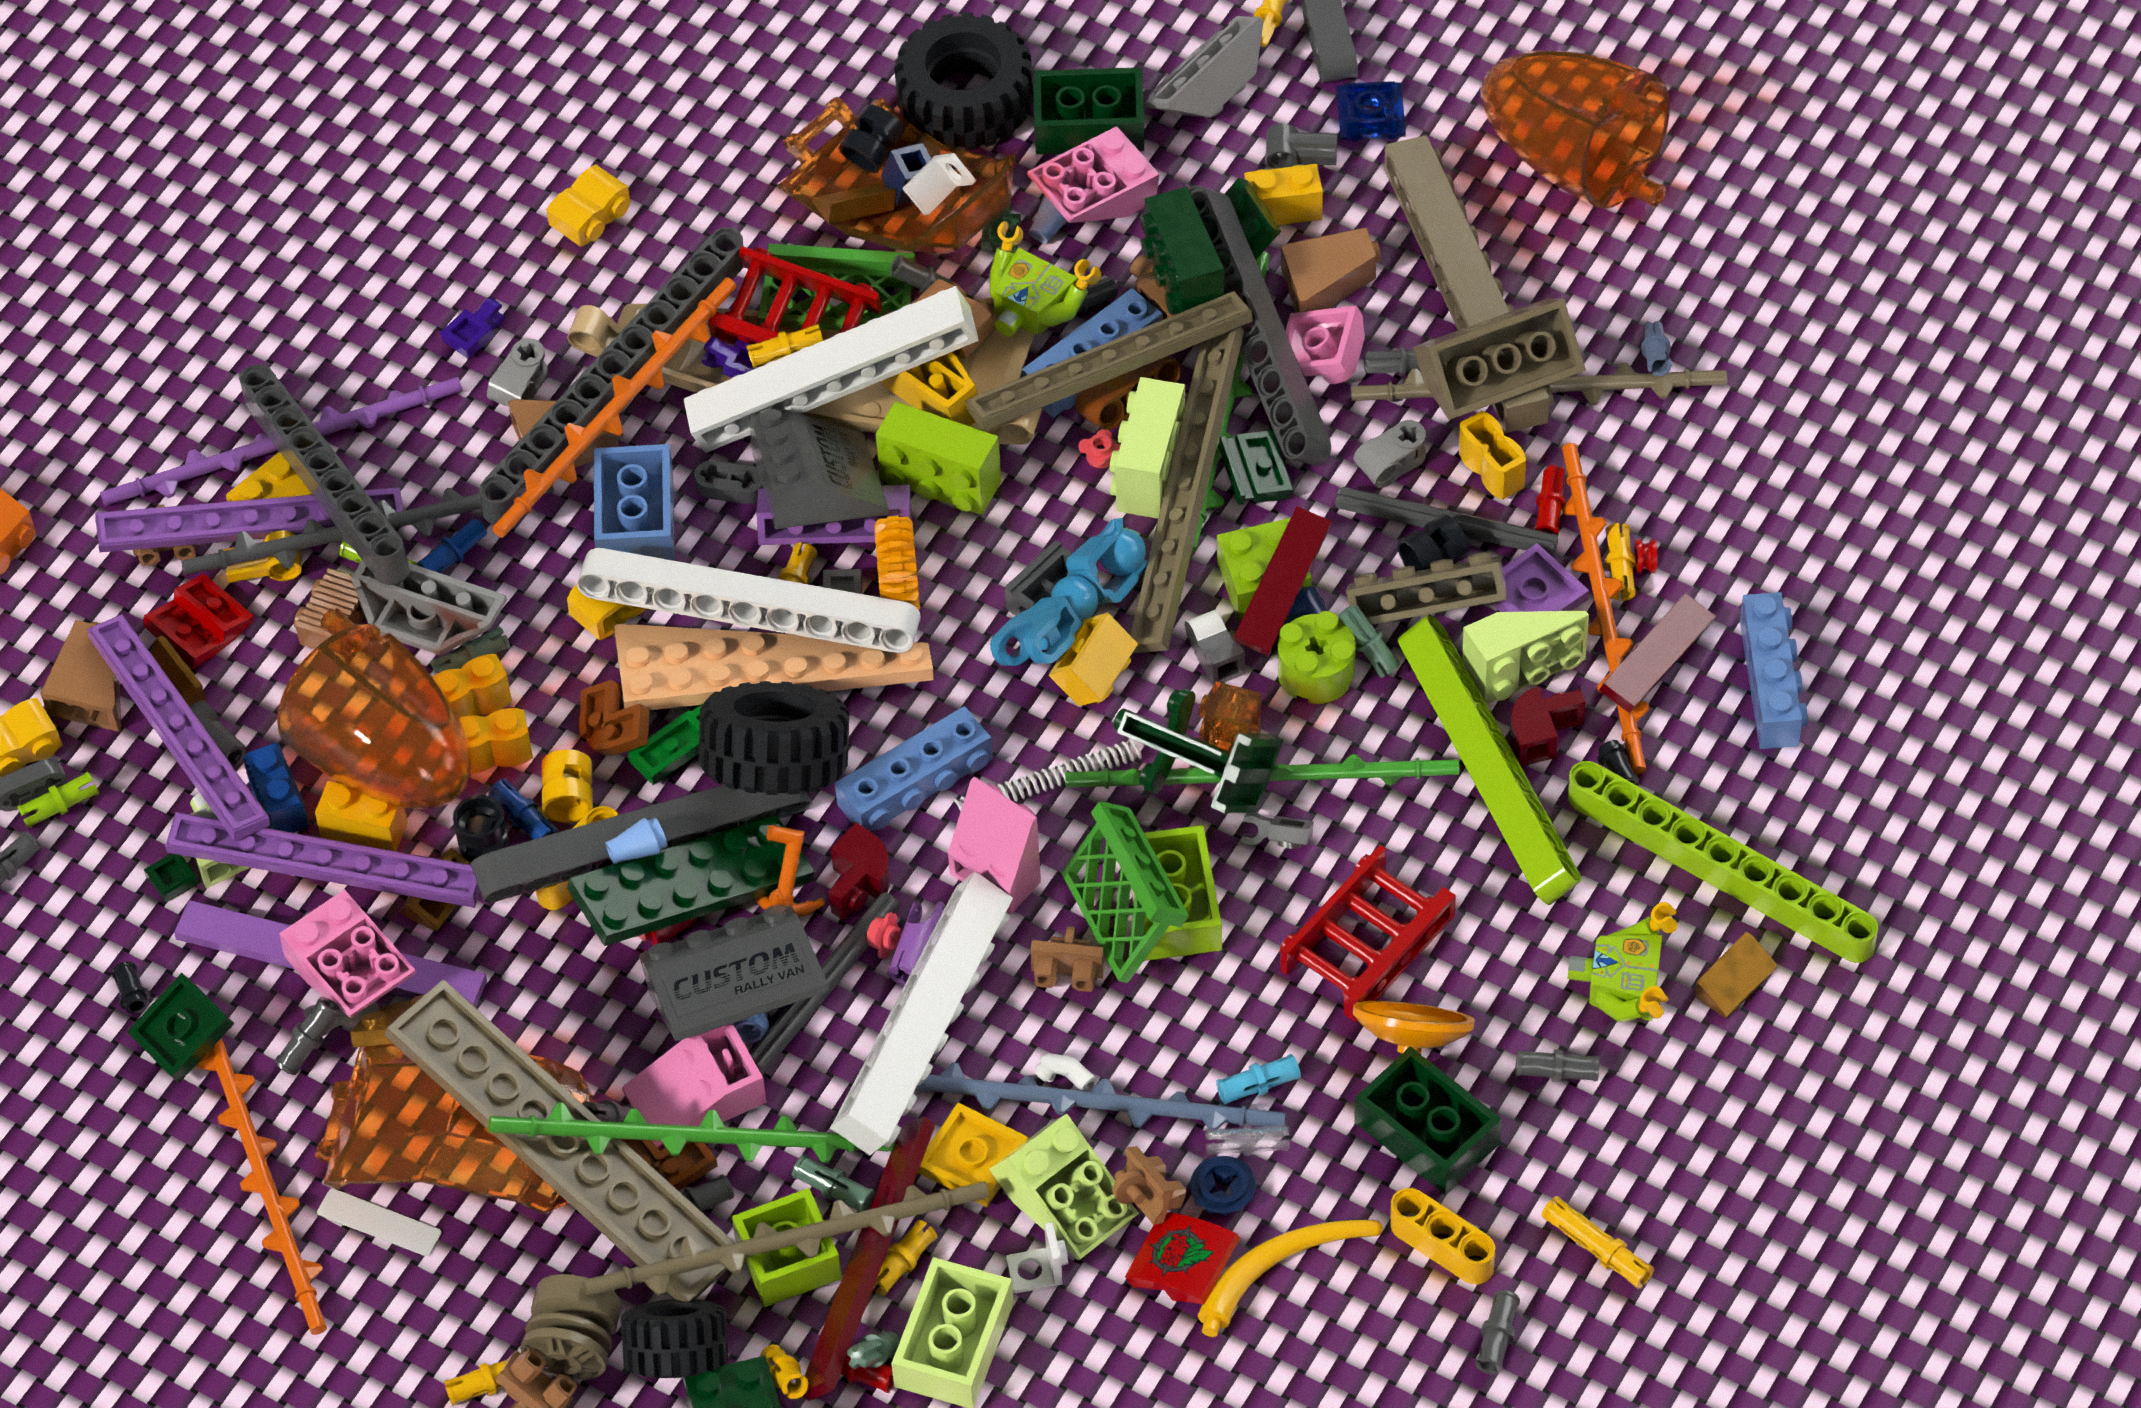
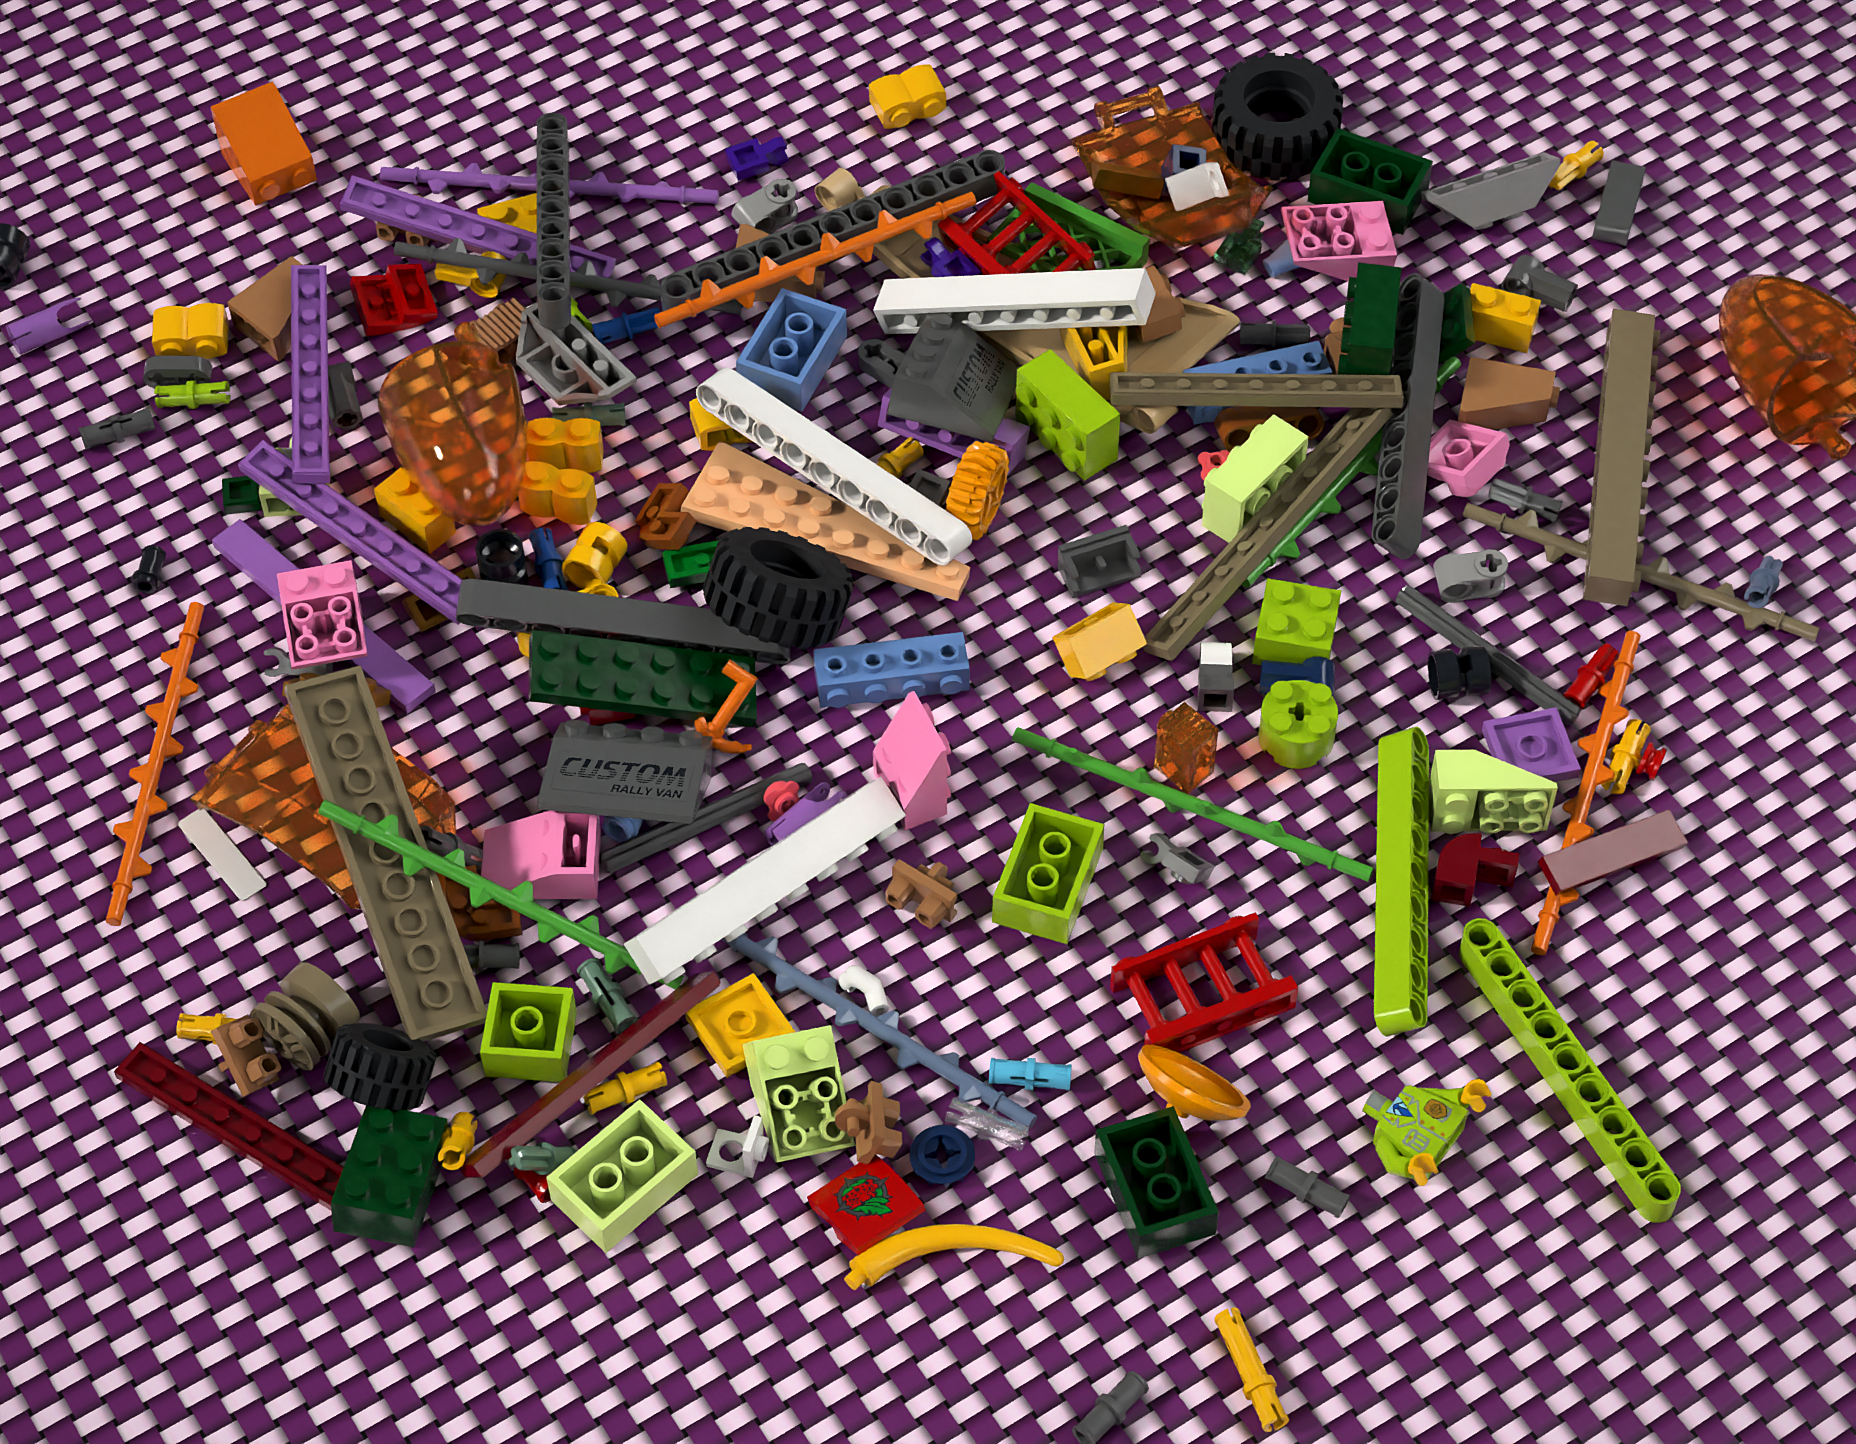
camera: 25 degrees right, 0 degrees up
dark green plate [127,973,235,1083] -> none
pearl gold slope [151,635,207,707] -> none
blue brick [243,743,310,833] -> none
dark grey pin [275,997,341,1075] -> none
dark tan plant [583,1181,989,1296] -> none
light blue cone [605,817,668,864] -> none
yellow pin [746,324,823,369] -> none
dark red brick [829,822,890,920] -> none
black wheel [838,104,905,173] -> none
dark grey axle [889,255,959,294] -> none
white piece [953,739,1142,812] -> none
lime torso [989,221,1101,337] -> none
dark azure piece [990,518,1148,666] -> none
bright green fence [1061,801,1189,983] -> none
dark green piece [1113,689,1284,813] -> none
plate [1218,430,1293,505] -> none
dark red tile [1233,506,1332,657] -> none
clear blue piece [1336,81,1406,141] -> none
sand green axle [1339,605,1400,678] -> none
dark tan brick [1346,552,1508,625] -> none
yellow beam [1390,1188,1495,1285] -> none
dark tan slope [1413,298,1586,419] -> none
yellow brick [1459,410,1526,500] -> none
black pin [1597,740,1639,784] -> none
pearl gold slope [1695,931,1777,1020] -> none
medium blue brick [1740,592,1808,749] -> none

